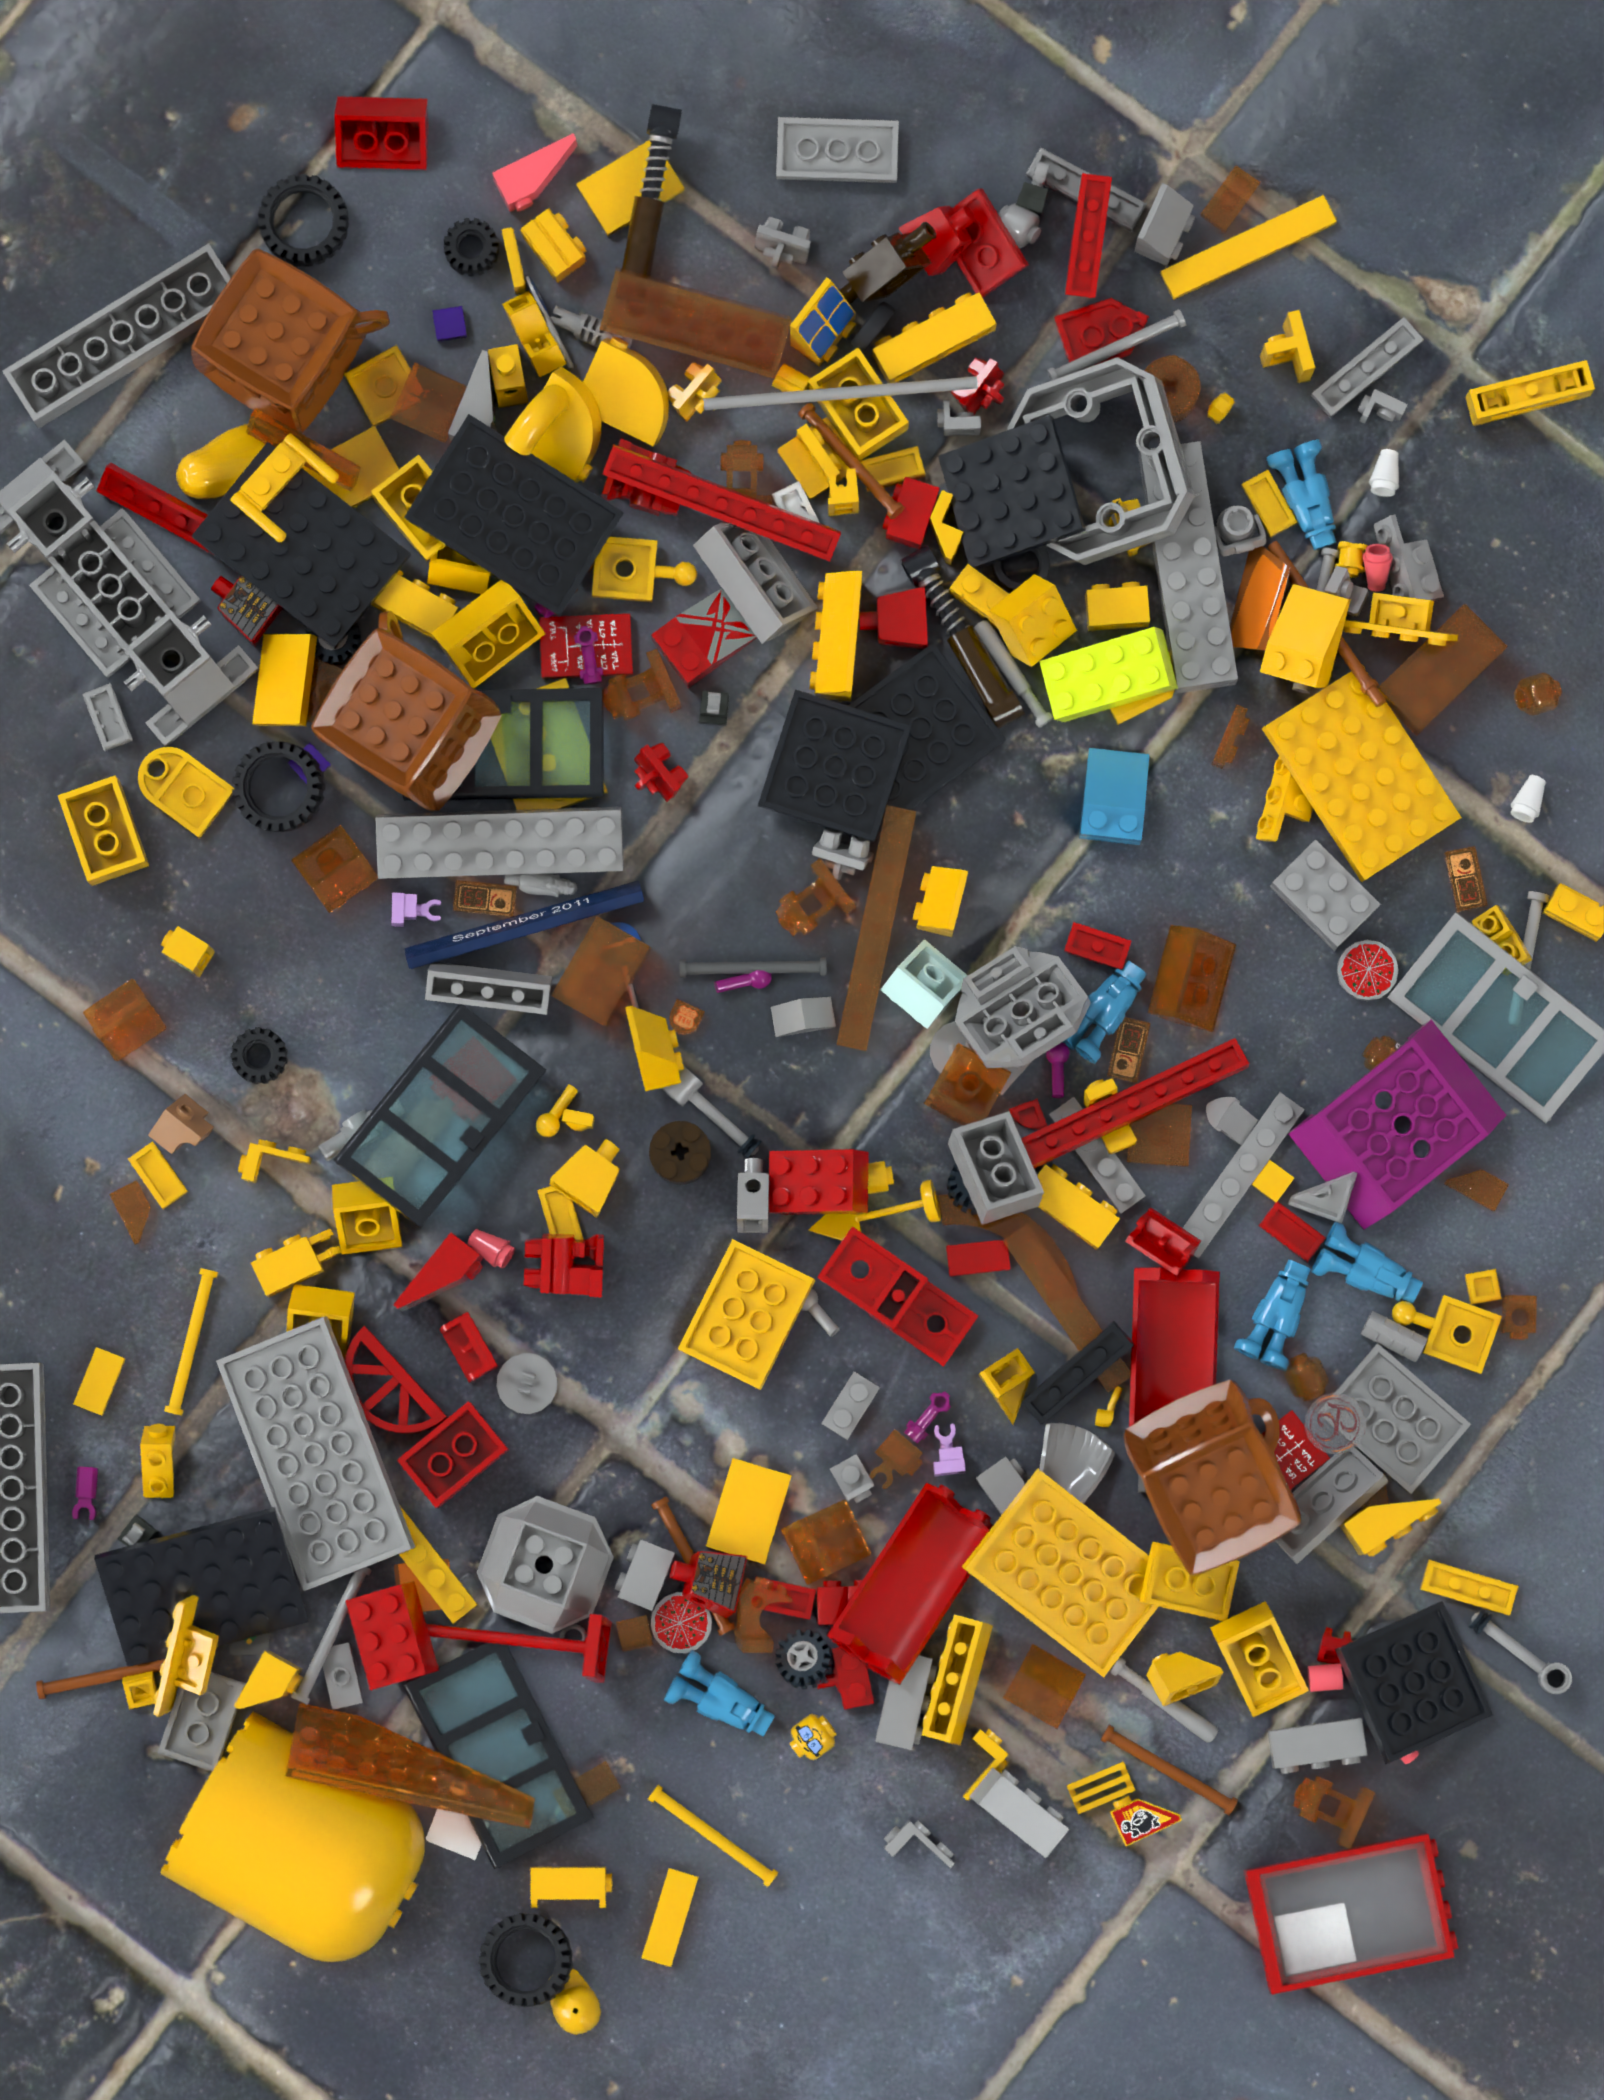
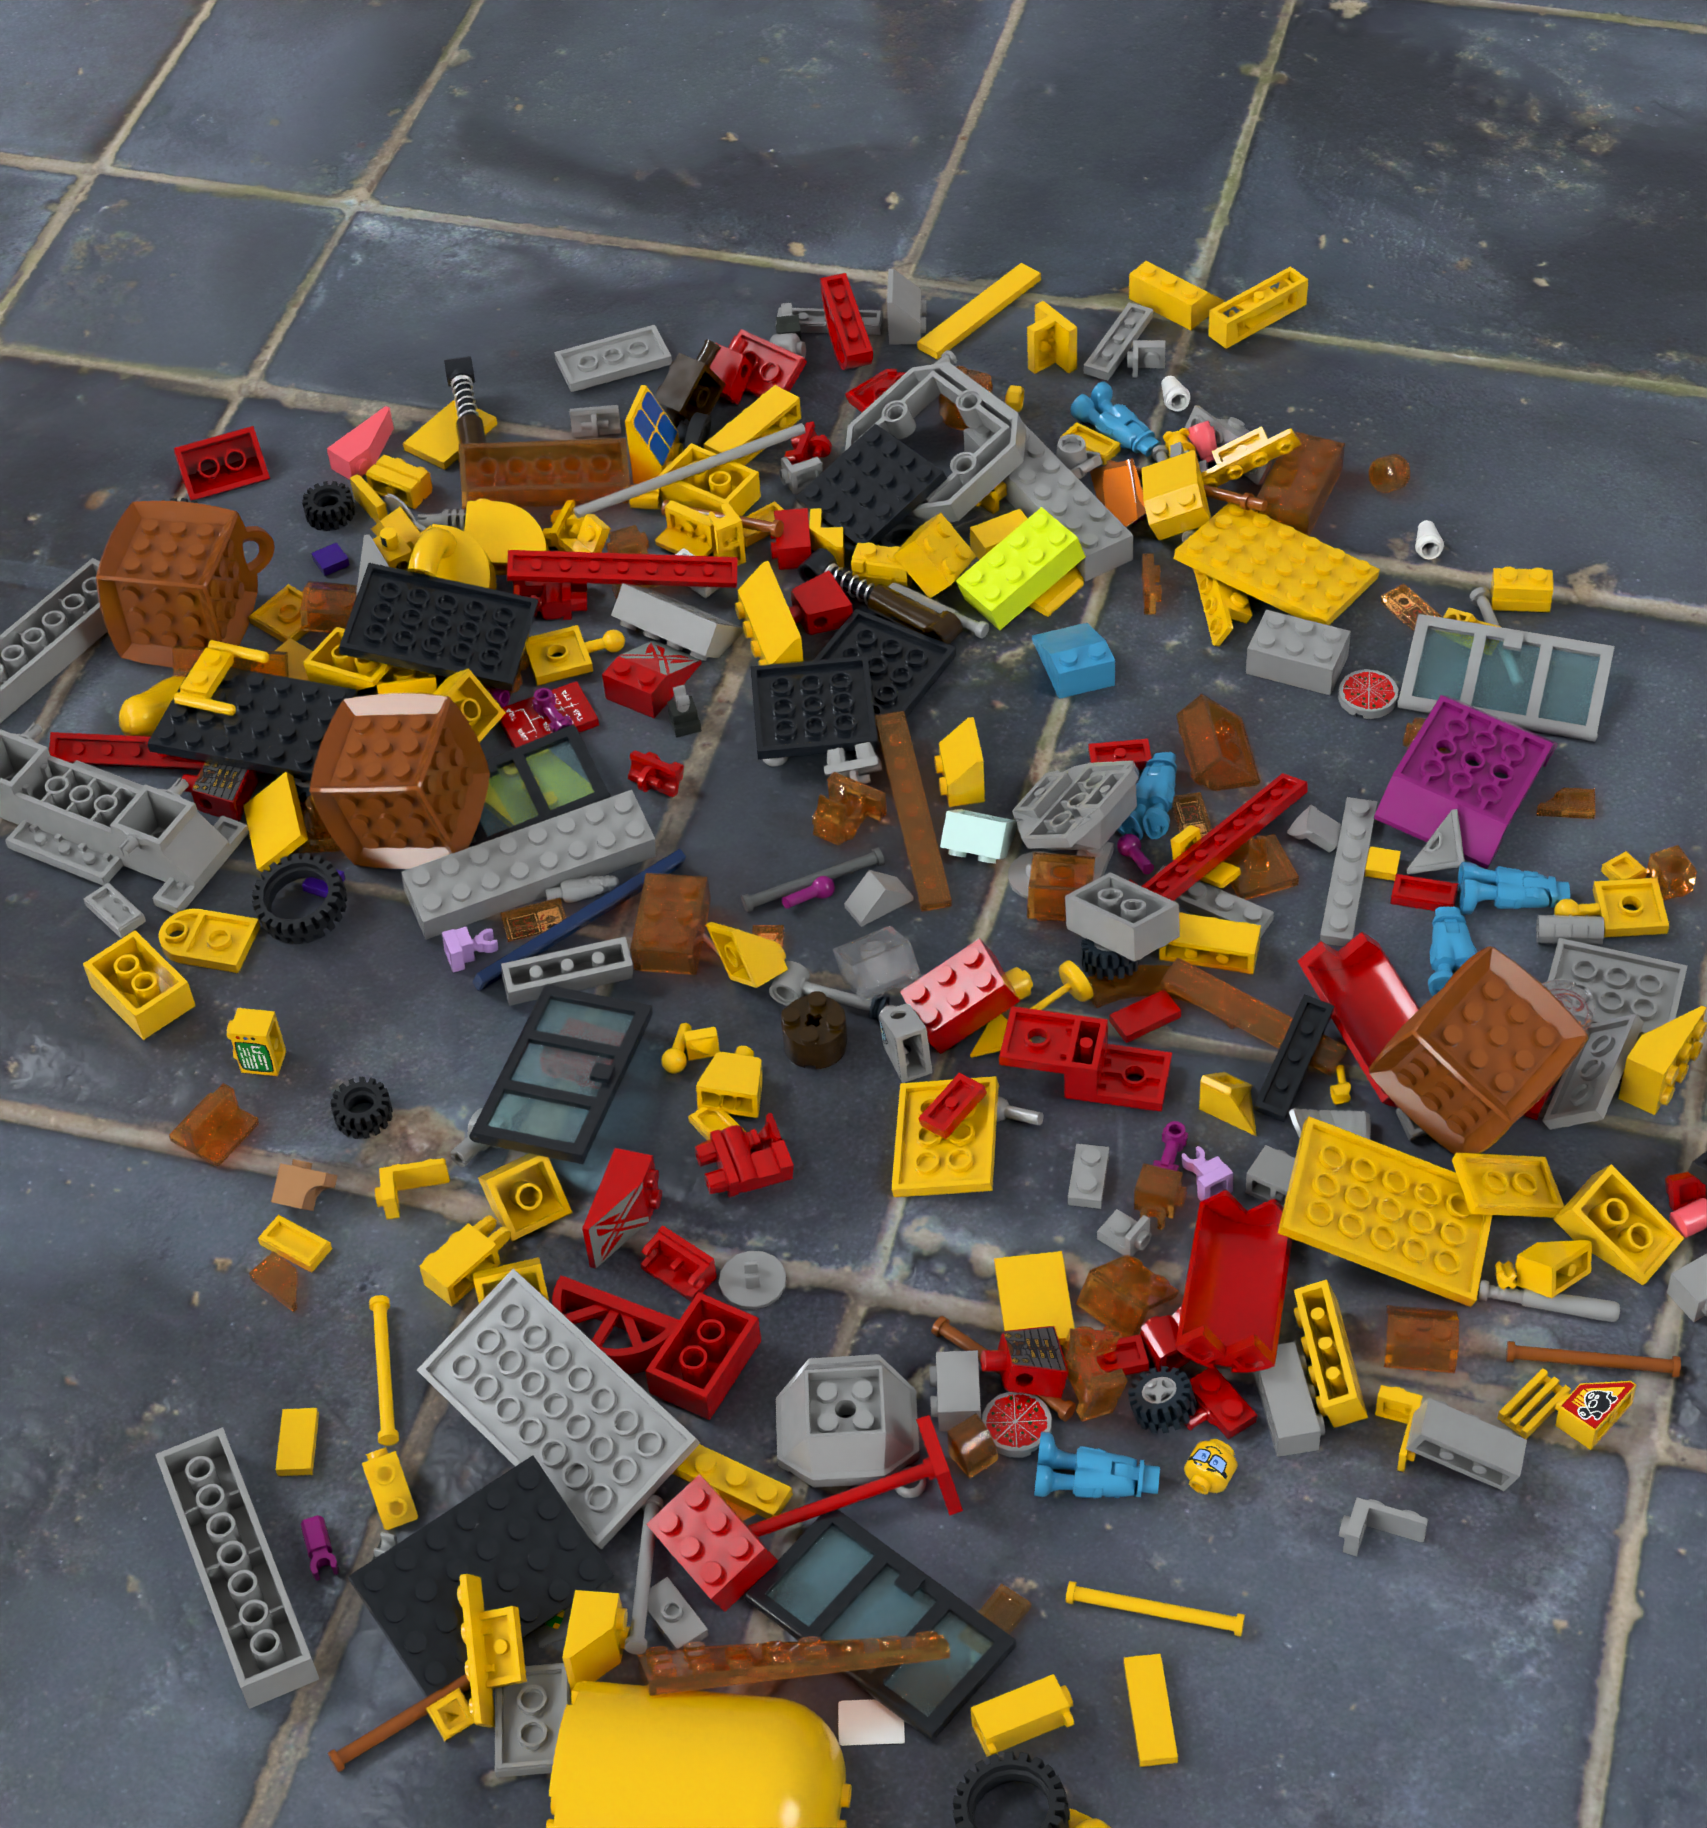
camera: 20 degrees left, 35 degrees down
clear orange slope [291,825,378,913] -> none
coral cone [467,1229,515,1269] -> none
clear orange tile [604,648,681,720] -> none
red hinge [1125,1207,1201,1275] -> none
clear orange plate [1200,166,1260,233] -> none
none -> yellow slope [560,514,611,553]
none -> clear brick [833,926,921,1001]
none -> red plate [918,1073,987,1139]
none -> yellow slope [1129,261,1224,331]
none -> yellow piece [1495,1260,1517,1290]

